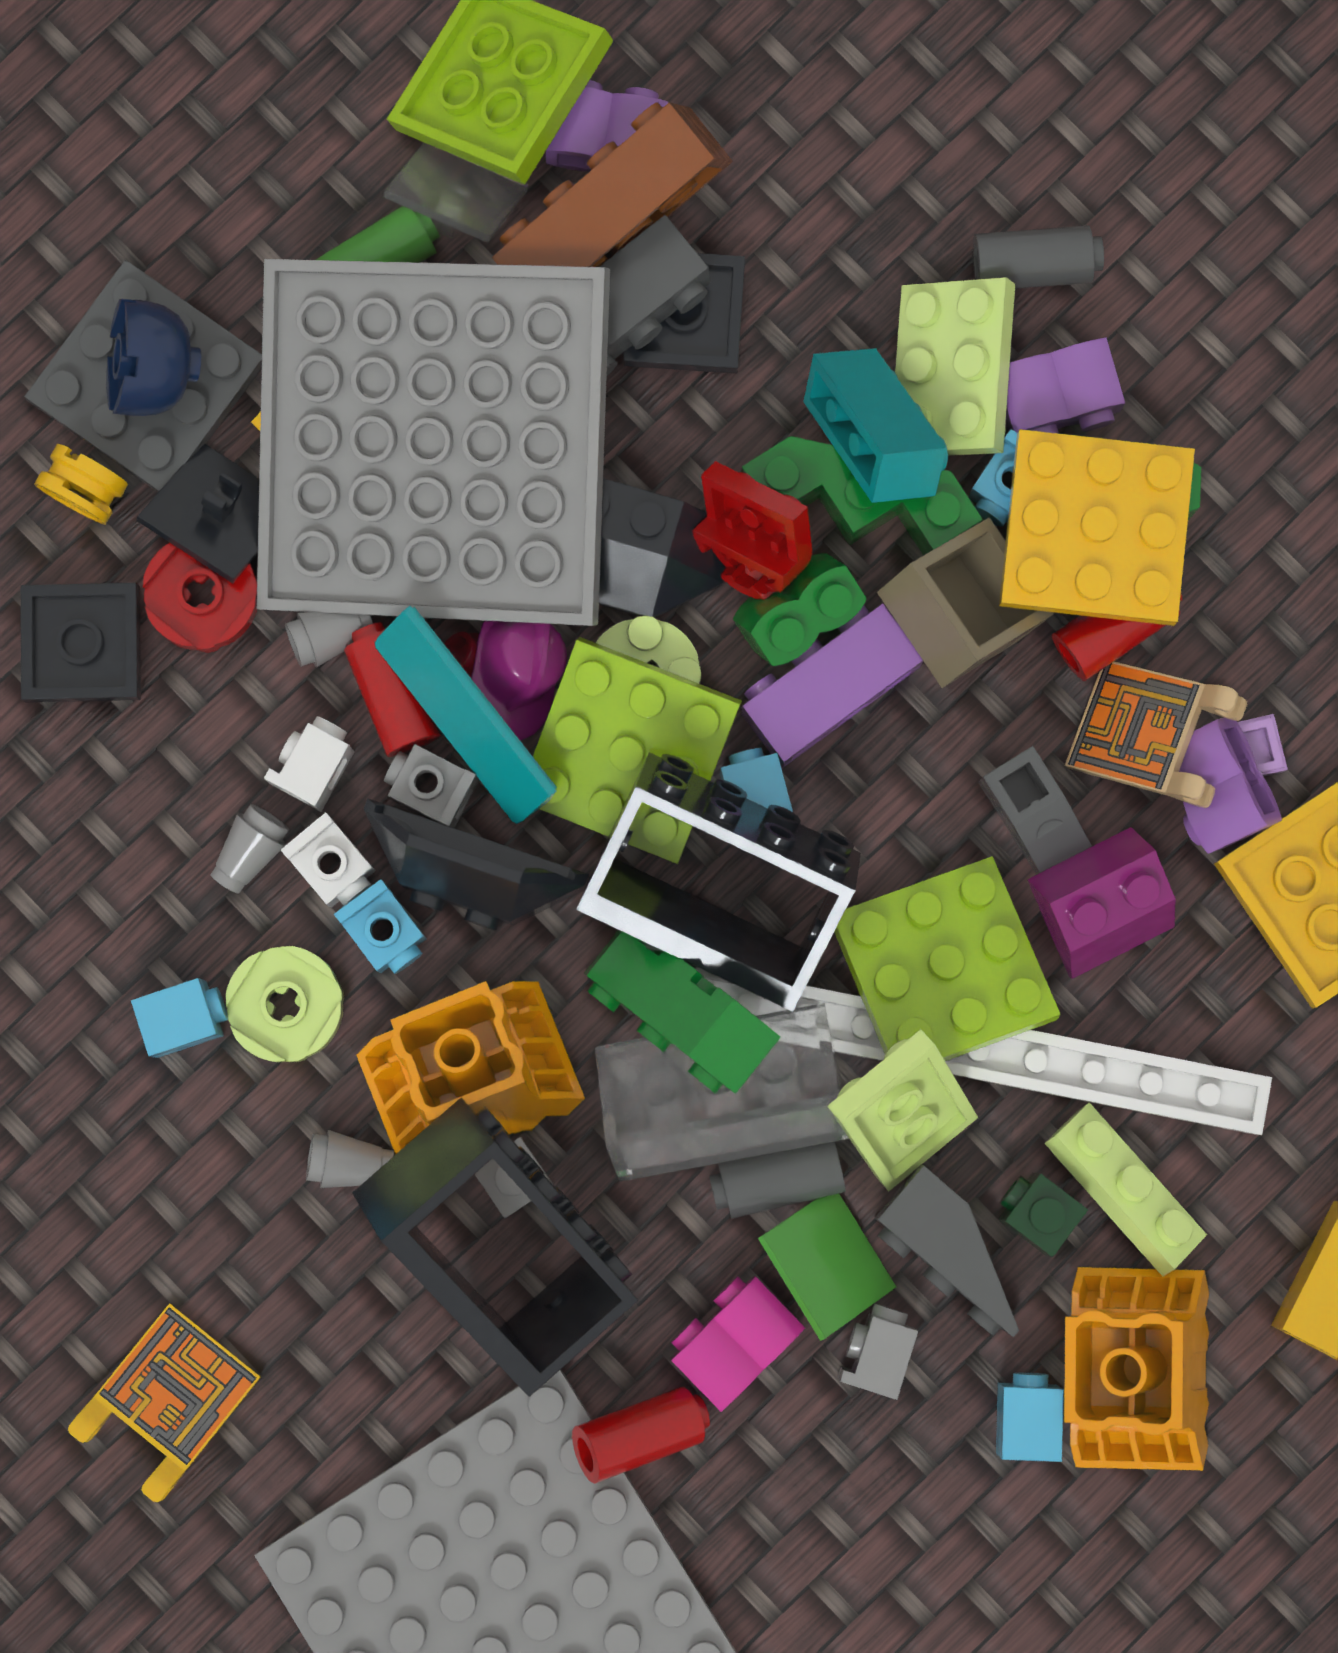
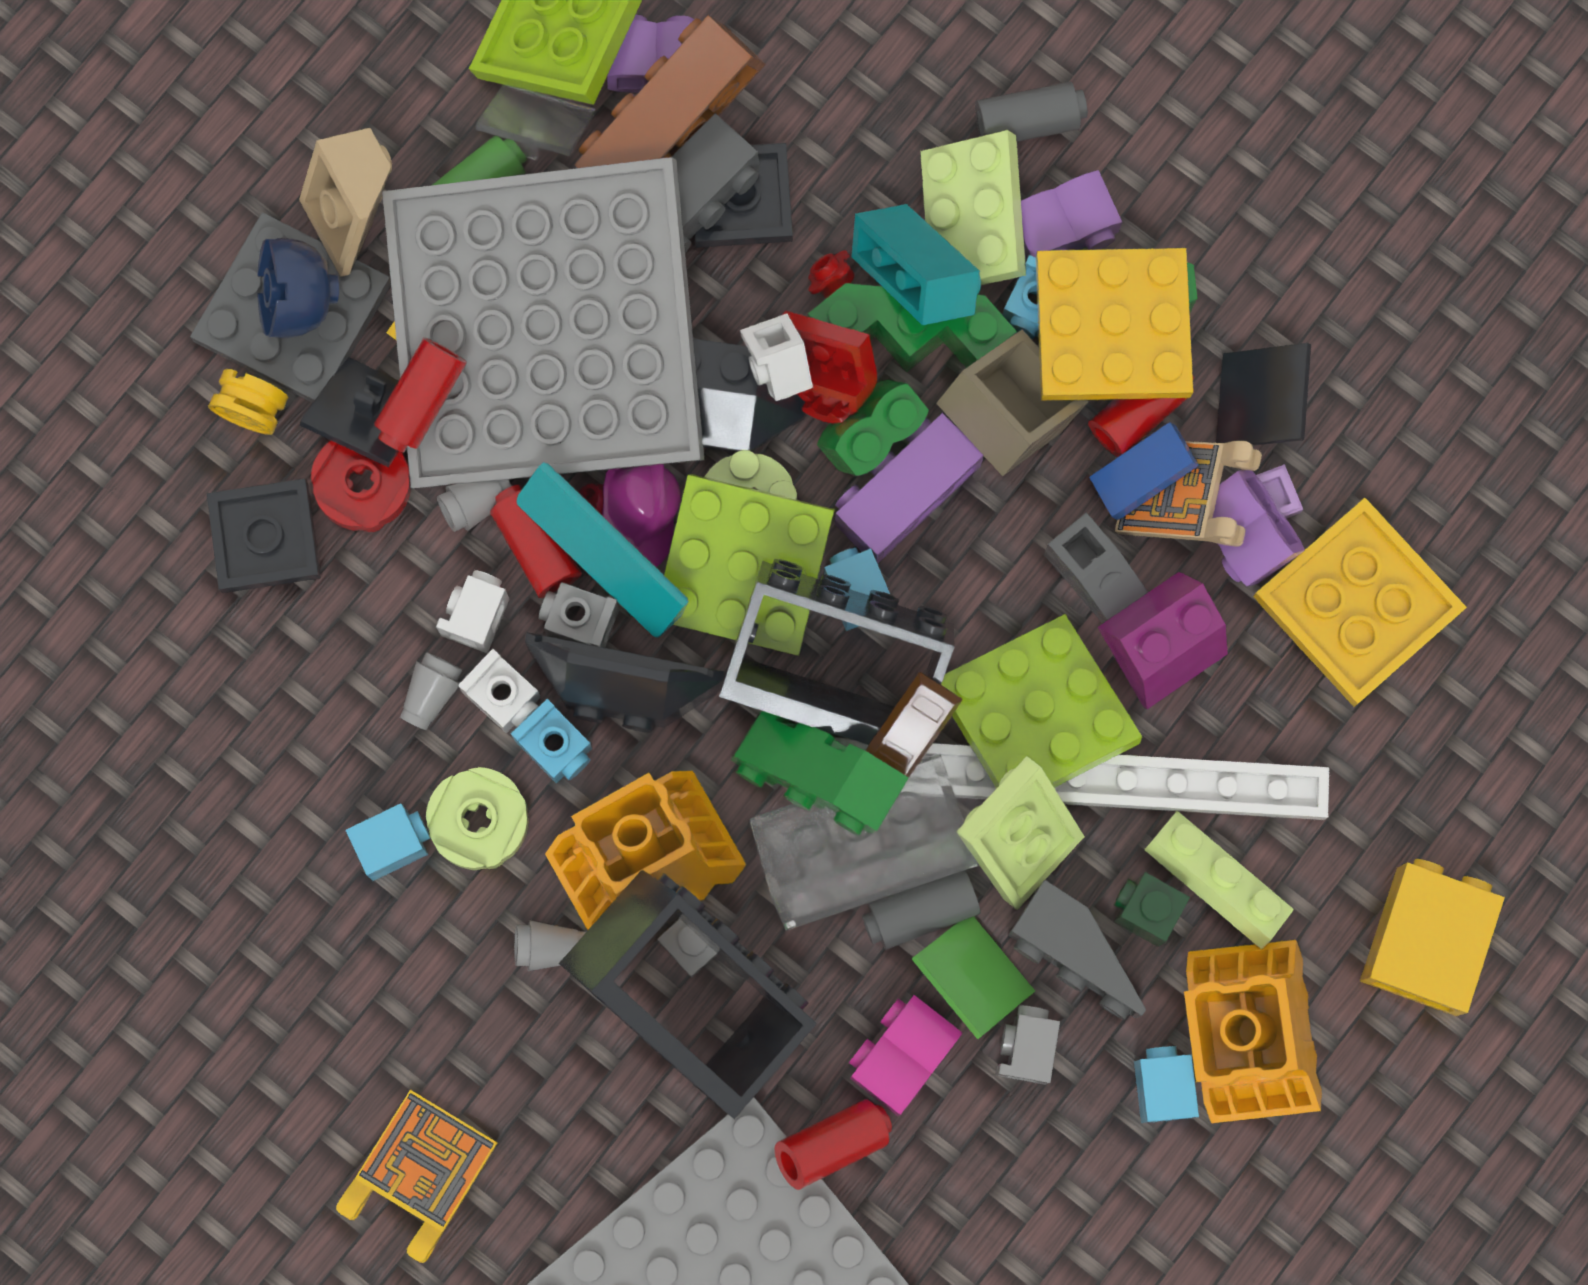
camera: 10 degrees left, 5 degrees down
none -> tan slope [299,128,392,277]
none -> red brick [374,337,467,453]
none -> white brick [740,314,813,401]
none -> red plate [808,250,855,298]
none -> tile [865,671,963,777]
none -> blue tile [1089,422,1199,520]
none -> black piece [1216,343,1311,446]

